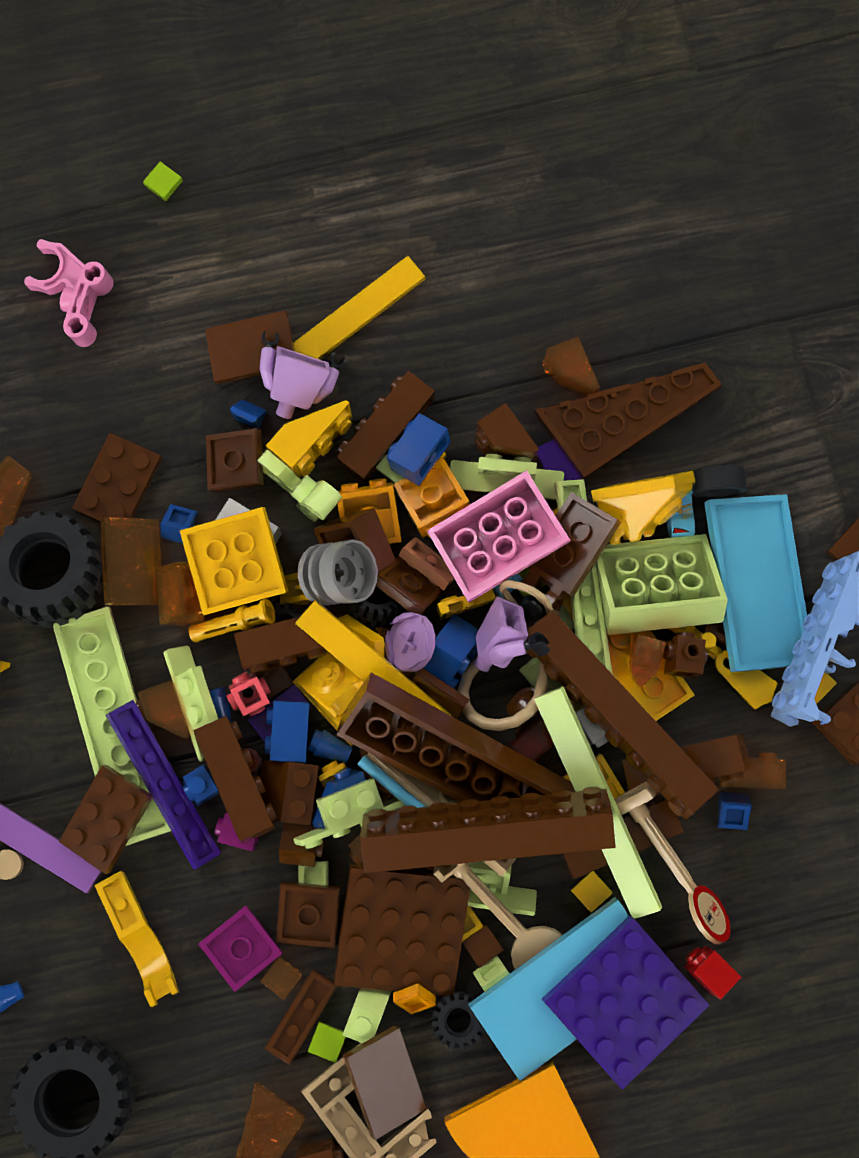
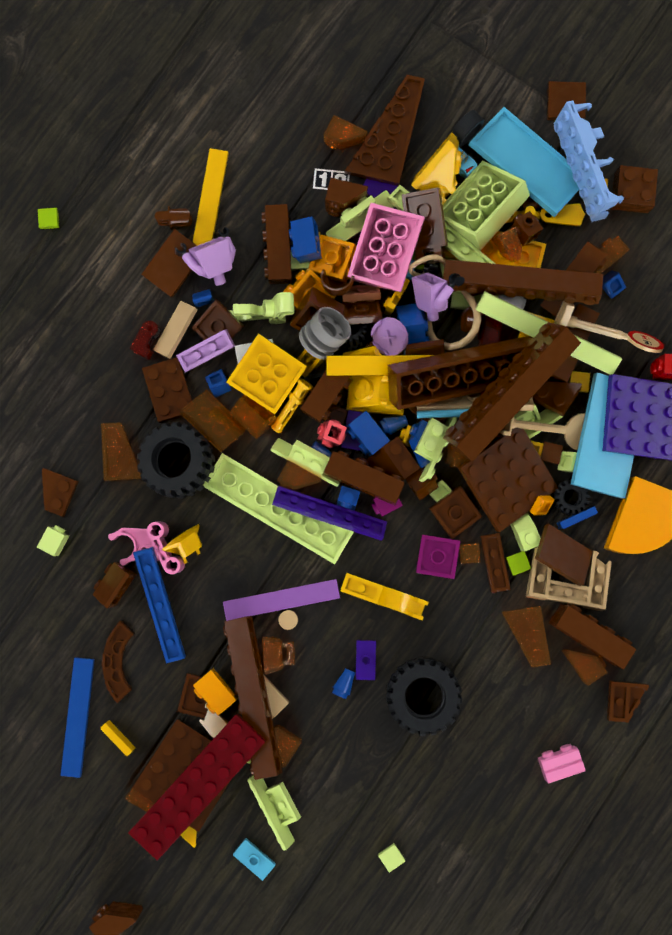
camera: 40 degrees left, 5 degrees up
bright pink piece [24,239,113,347] -> none
reddish brown plate [59,765,153,874] -> none
yellow slope [266,400,352,478] -> none
none -> clear red leg [130,321,160,360]
none -> tan tile [153,301,197,359]
none -> reddish brown arm [155,206,193,230]
none -> lavender plate [176,329,235,372]
none -> sticker [313,169,350,190]
none -> reddish brown helmet [320,269,355,296]
none -> dark purple plate [356,640,376,680]
none -> reddish brown wing [532,382,582,416]
none -> blue tile [556,506,598,529]

